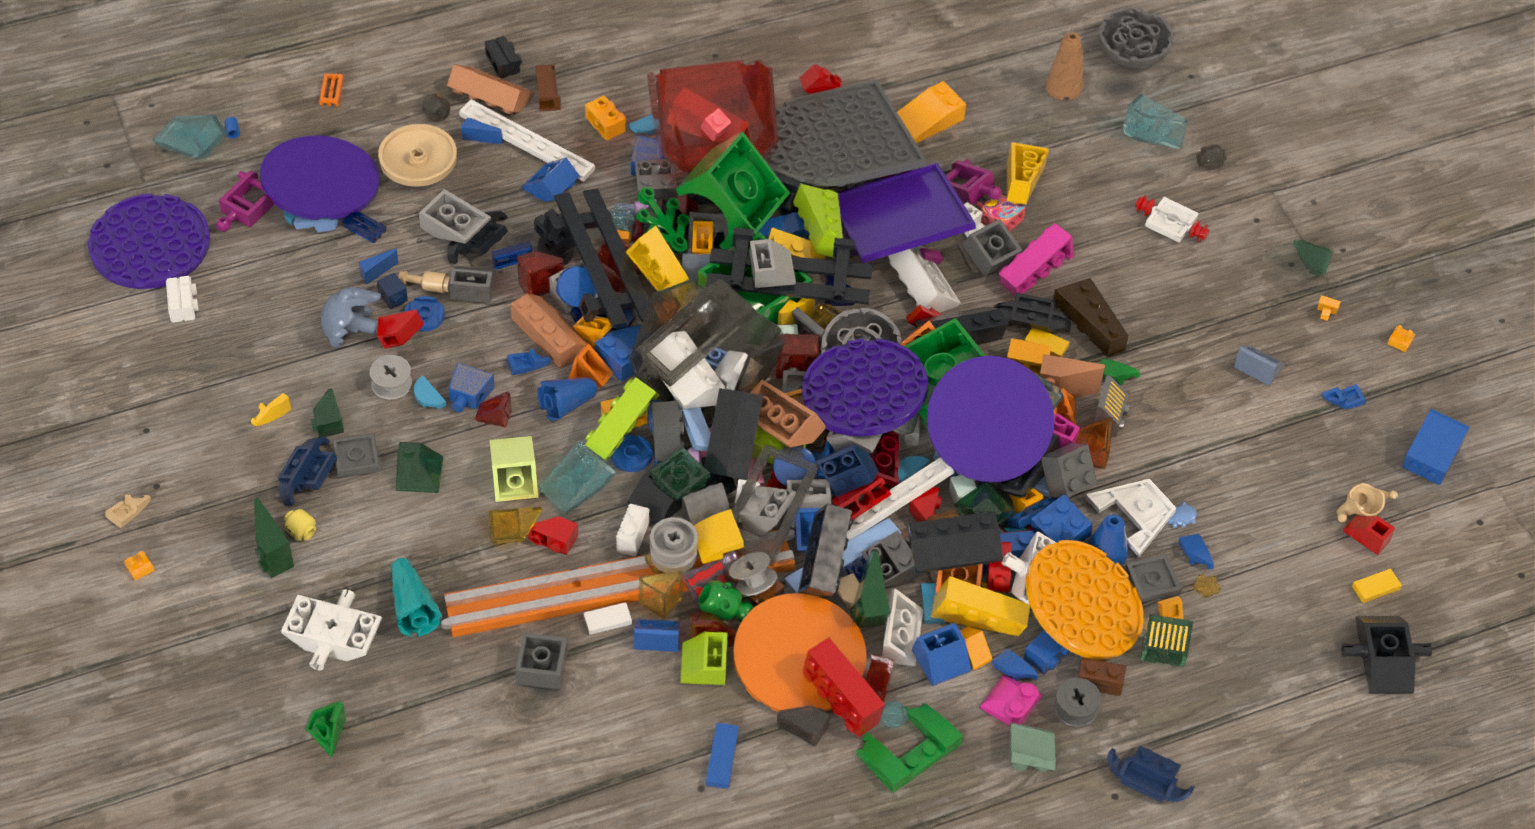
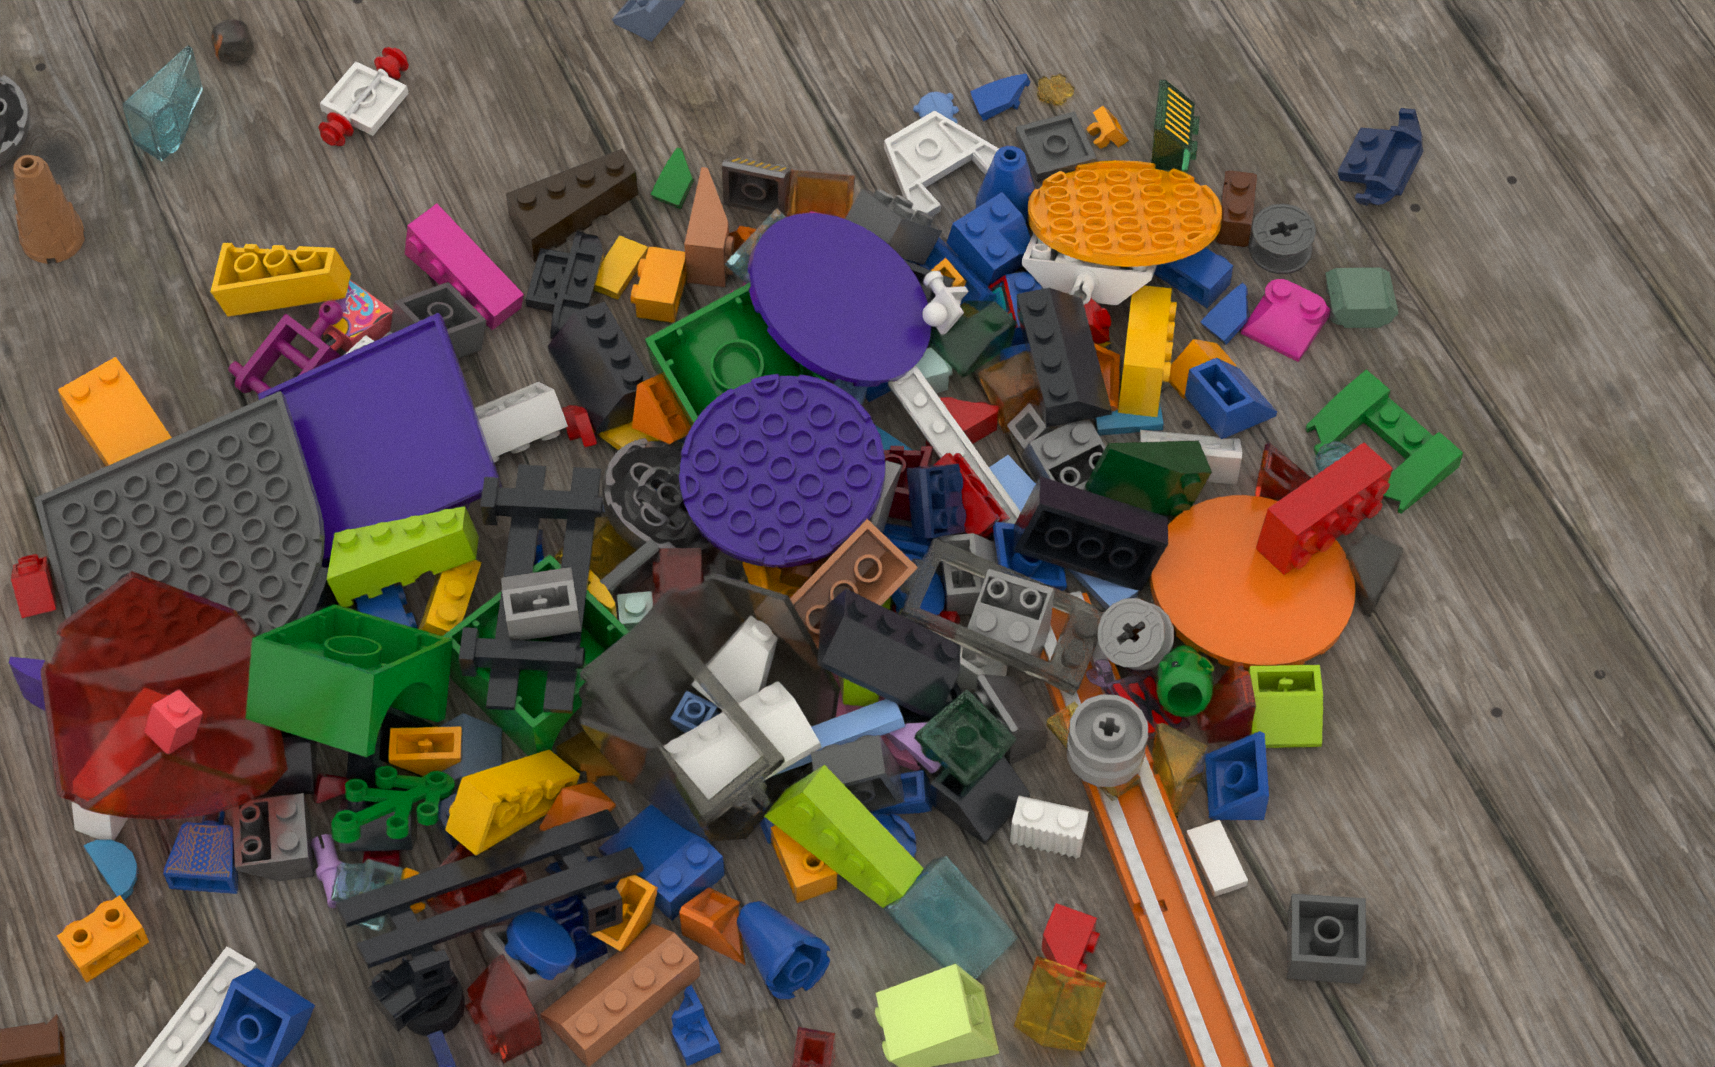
camera: 90 degrees left, 5 degrees up
yellow slope [694,509,744,564] -> none
blue tile [706,723,739,789] -> none
none -> white piece [922,271,969,334]

